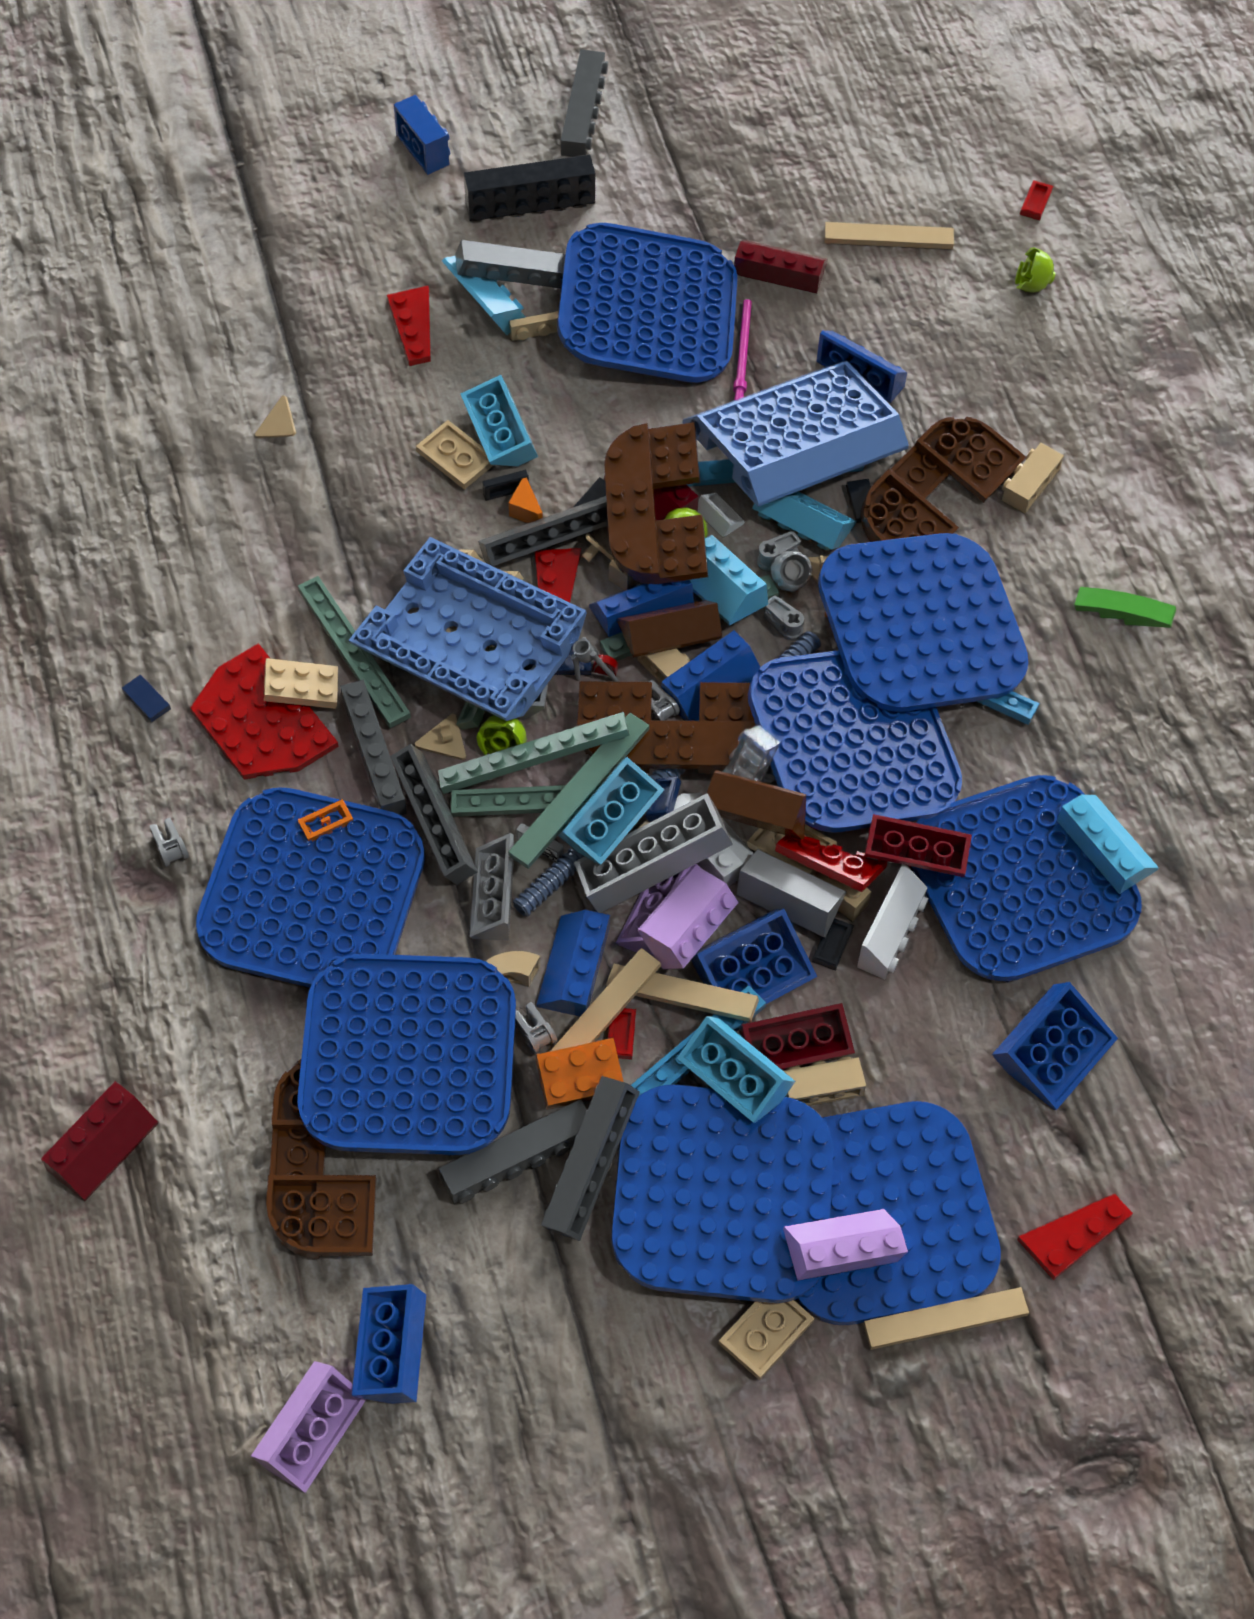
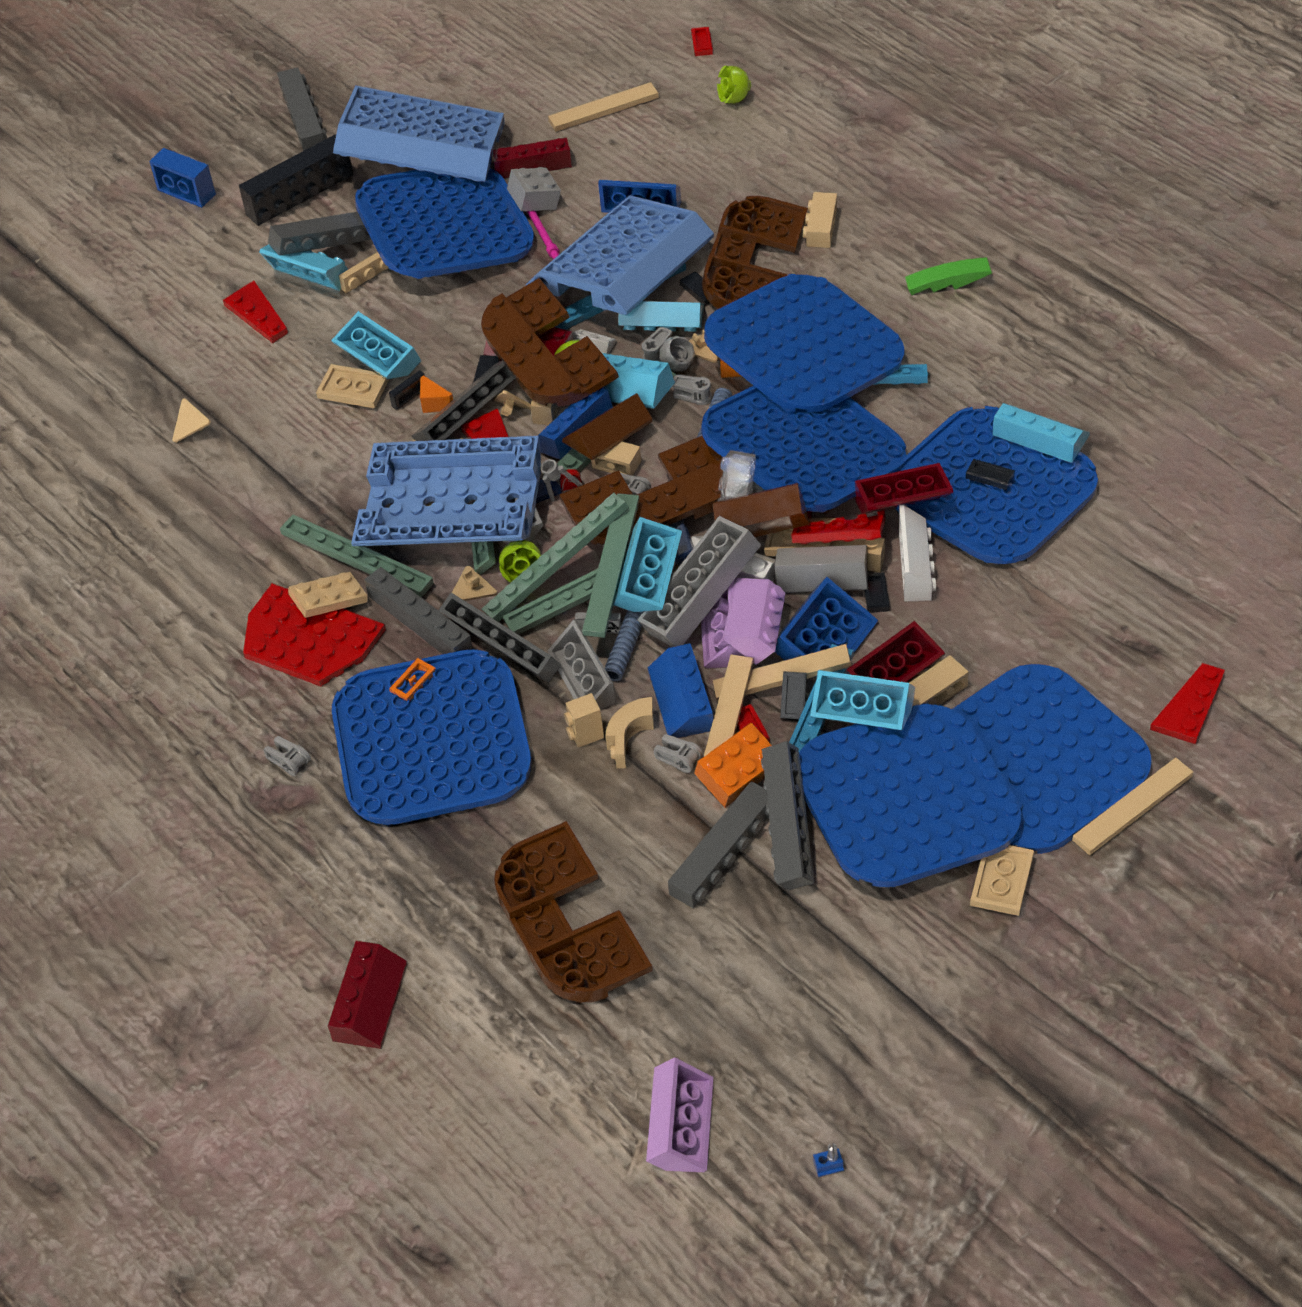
camera: 20 degrees left, 10 degrees down
dark blue tile [122,674,171,723] -> none
blue plate [298,954,516,1155] -> none
blue slope [352,1284,427,1404] -> none
blue slope [661,630,761,721] -> none
lavender slope [783,1209,908,1280] -> none
blue slope [992,982,1118,1110] -> none
none -> medium blue slope [333,85,505,182]
none -> light grey brick [507,167,561,211]
none -> tan brick [564,693,604,748]
none -> black tile [780,671,807,719]
none -> blue piece [813,1143,844,1177]
none -> black tile [966,459,1015,490]

